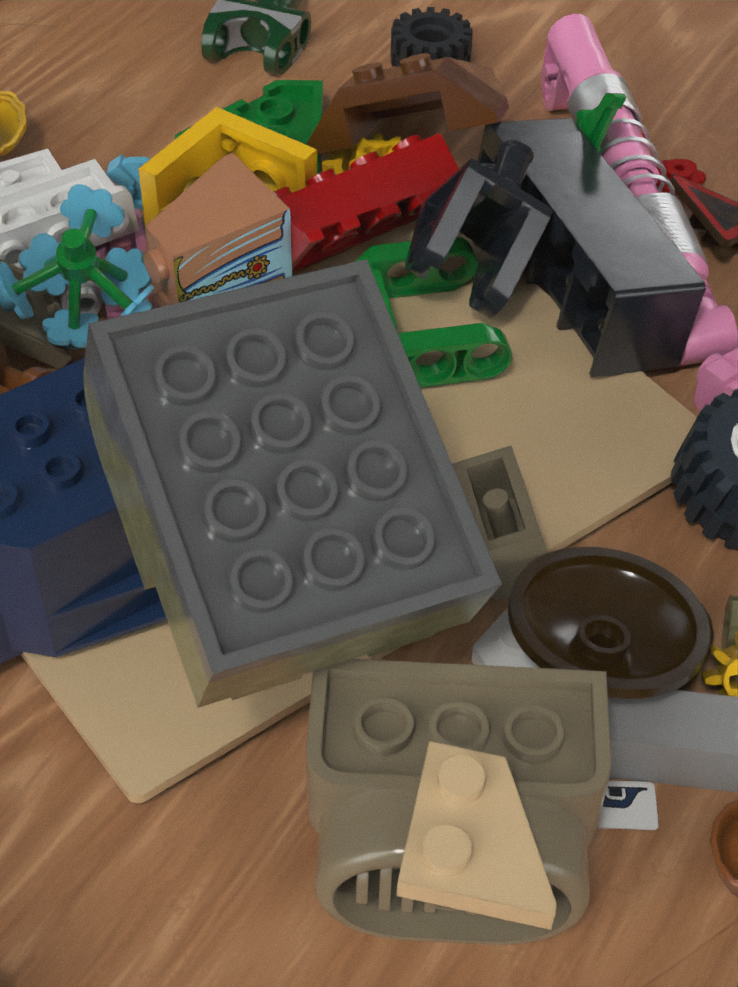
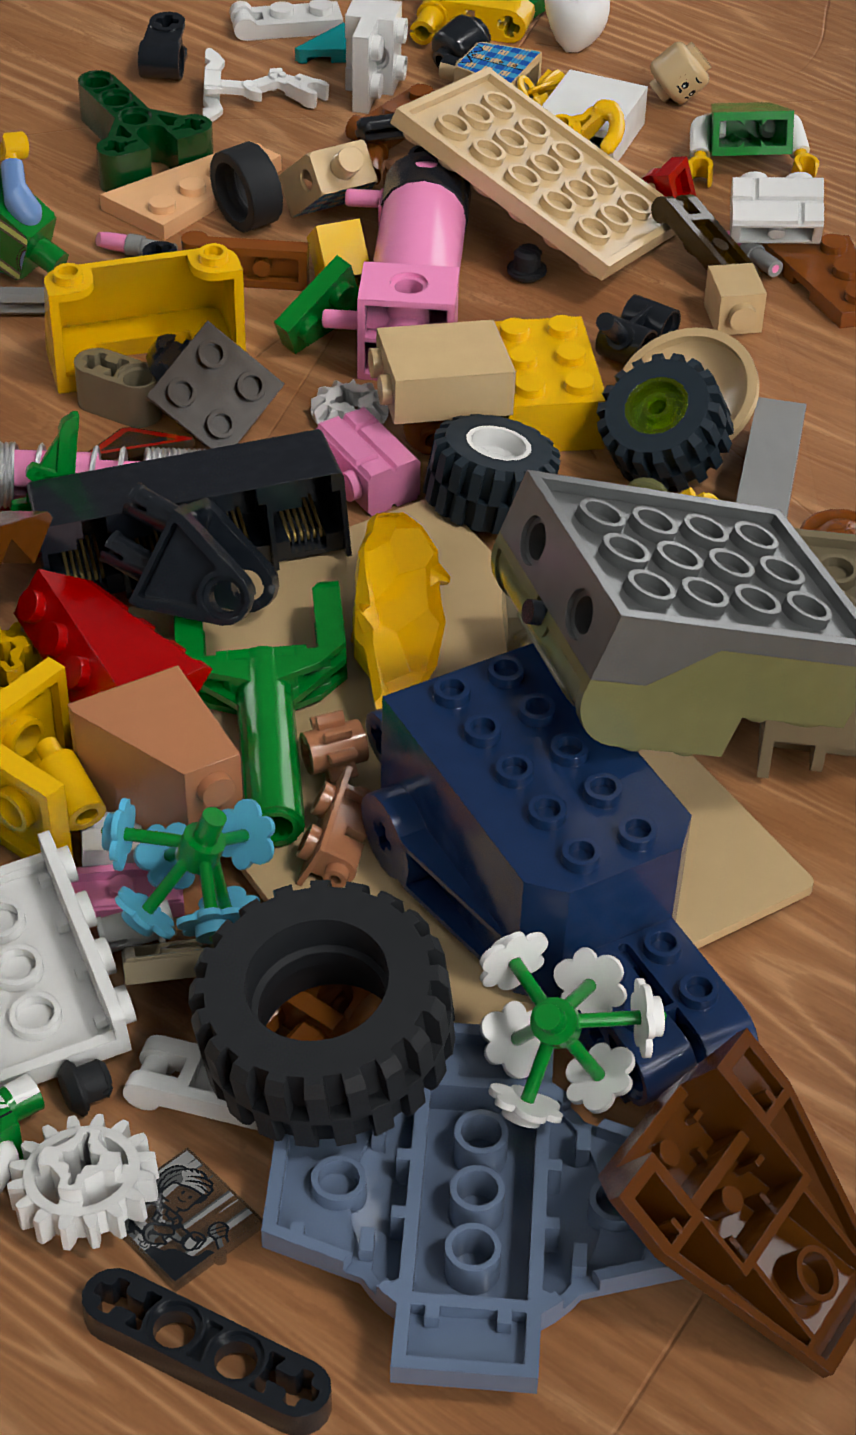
camera: 85 degrees left, 5 degrees down
none -> yellow piece [350,512,450,710]

